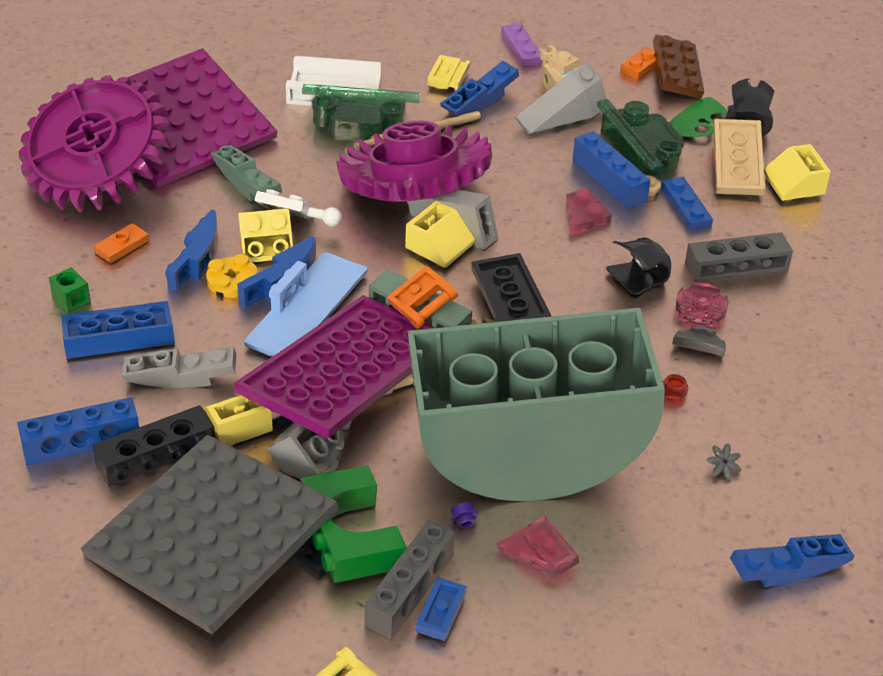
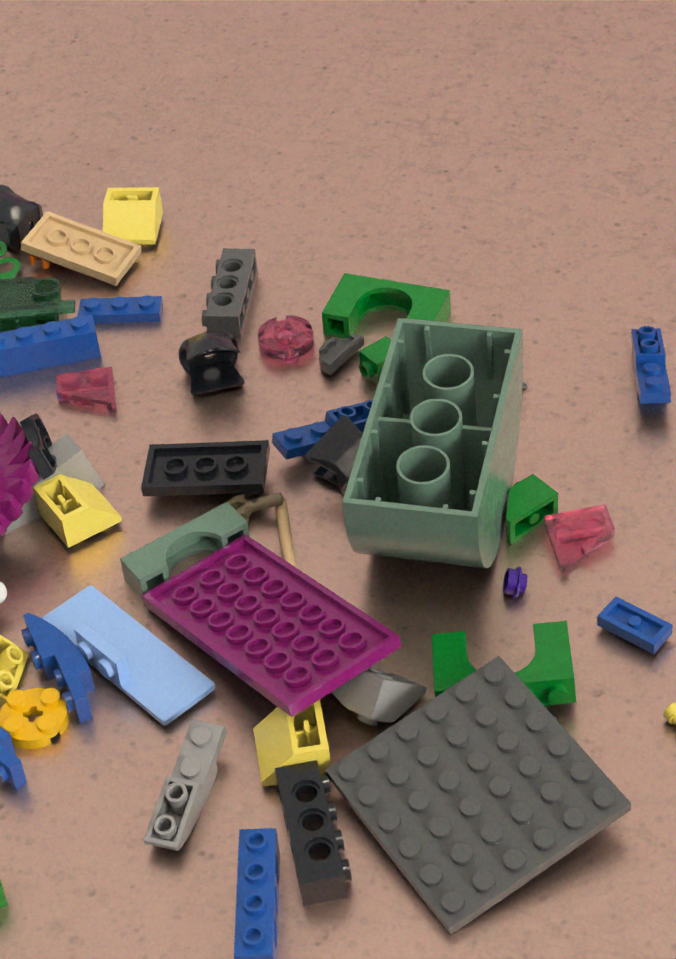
camera: 65 degrees left, 0 degrees up
blue slope [61,301,175,359] -> none
dark grey brick [364,520,455,641] -> none
orange plate [387,265,458,329] -> none
none -> black tile [20,413,57,480]
none -> green arch [322,273,451,338]
none -> green brick [359,336,391,385]
none -> green slope [506,474,558,545]

